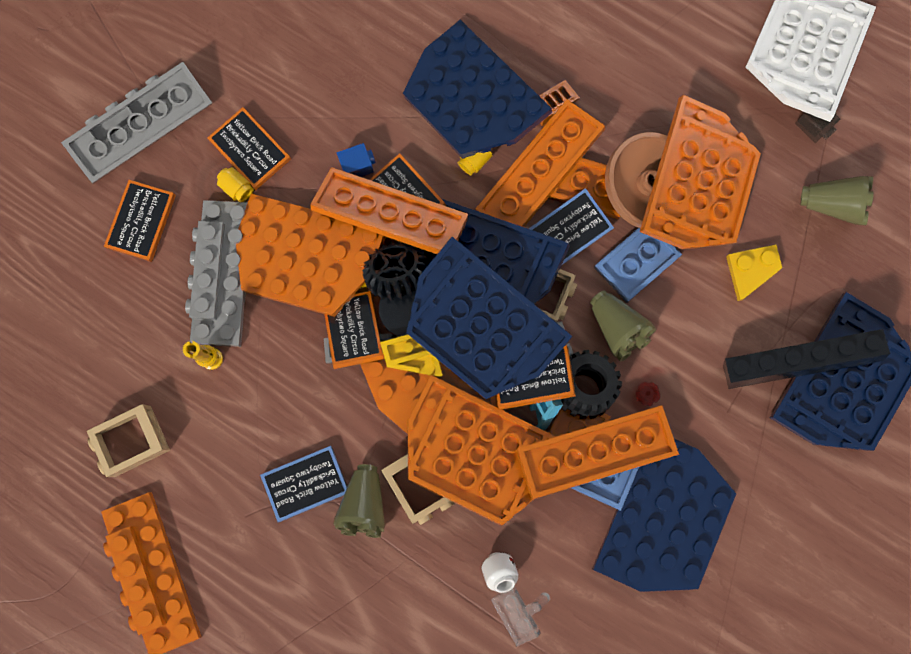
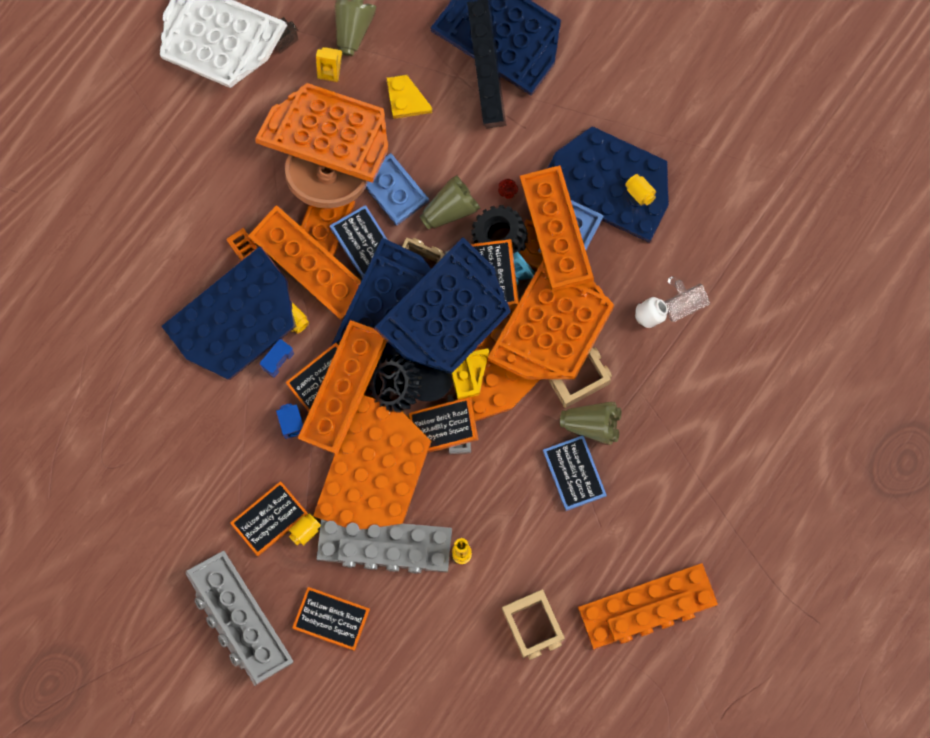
camera: 90 degrees left, 5 degrees down
none -> blue piece [260,339,294,378]
none -> yellow slope [316,47,342,82]
none -> yellow brick [625,174,656,205]

